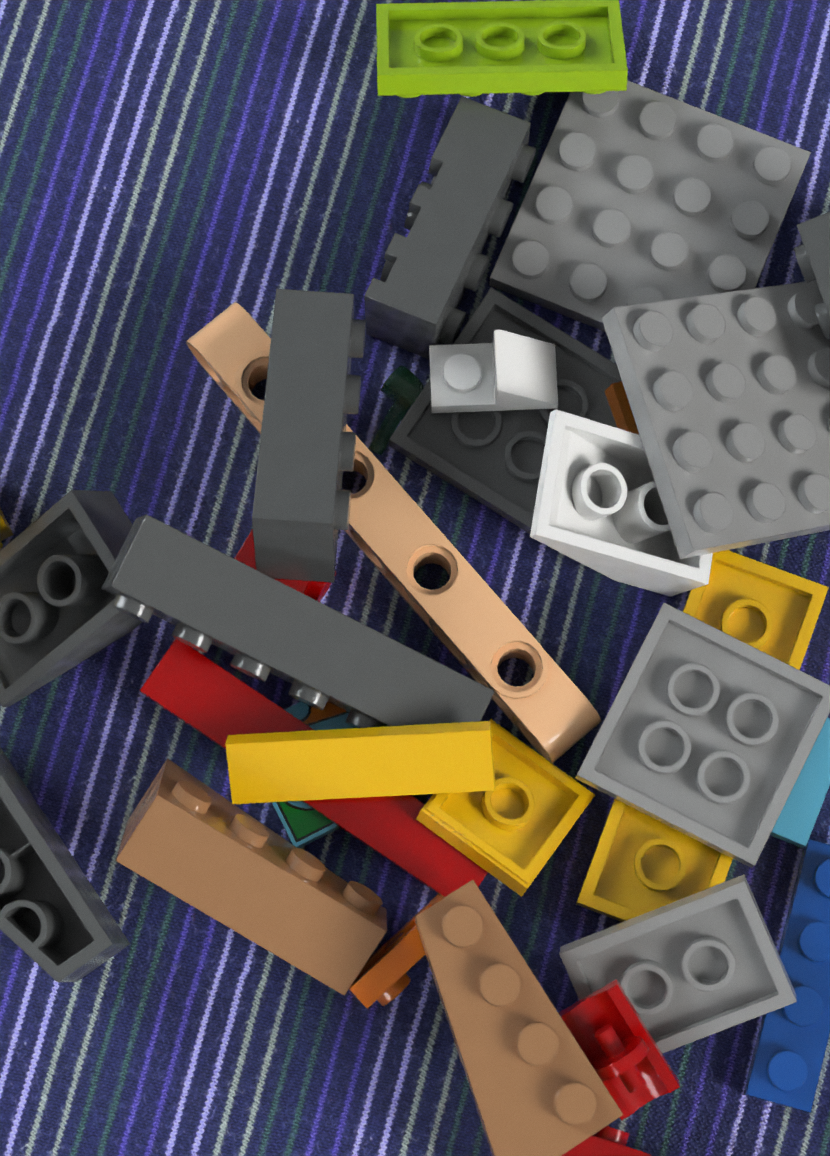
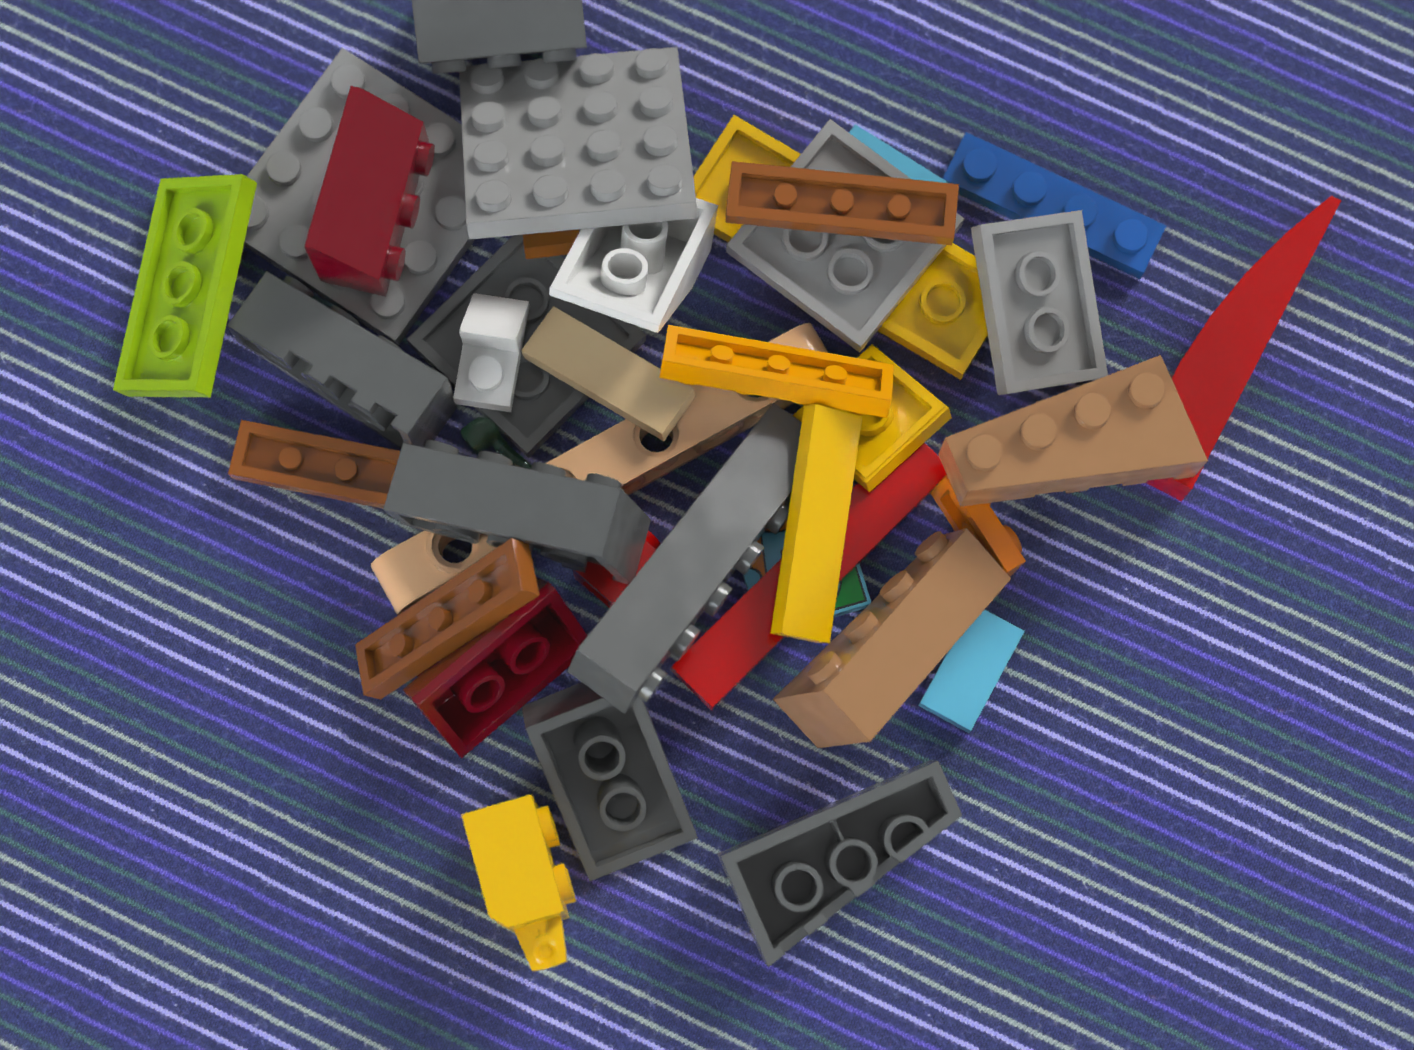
camera: 80 degrees left, 0 degrees up
red hips [559,979,680,1120] -> none
none -> dark orange plate [228,420,400,509]
none -> dark red slope [304,86,435,297]
none -> dark orange plate [355,538,539,700]
none -> dark red slope [403,577,587,759]
none -> tan tile [521,306,696,441]
none -> light orange plate [659,325,894,418]
none -> dark orange plate [726,161,959,246]
none -> medium azure tile [918,610,1025,733]

